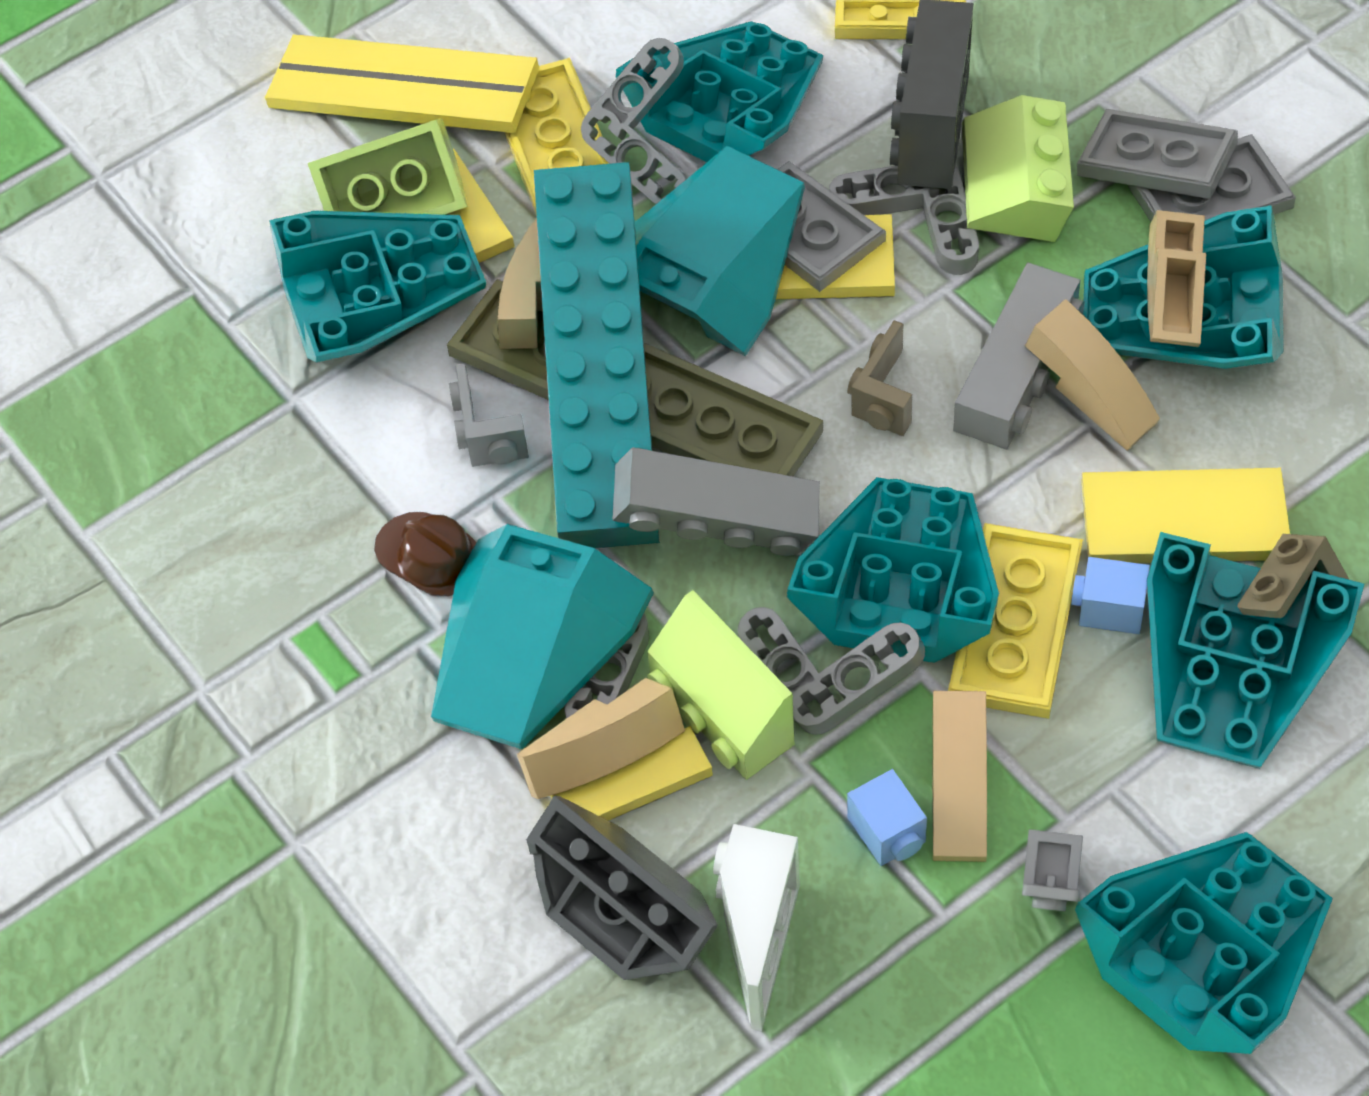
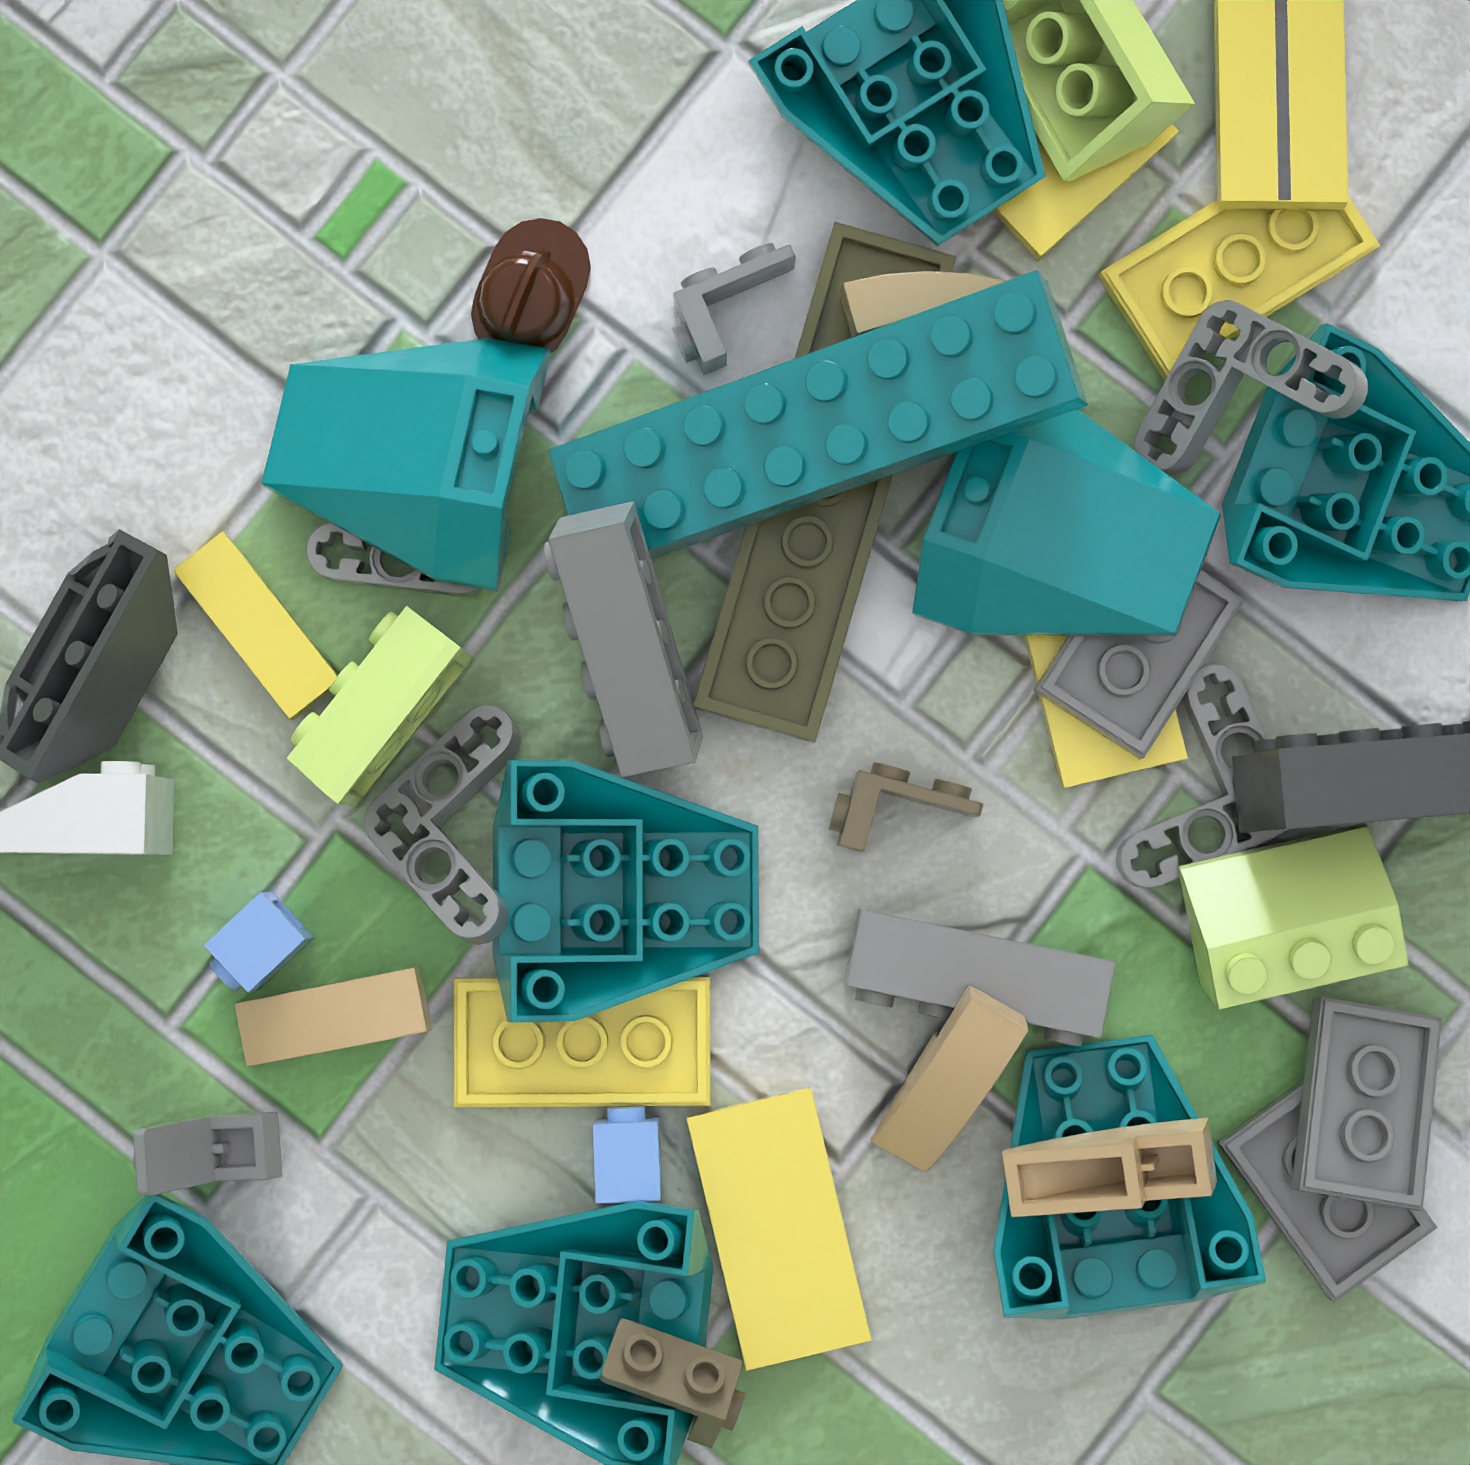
camera: 70 degrees right, 30 degrees up
tan slope [517,678,685,799] -> none

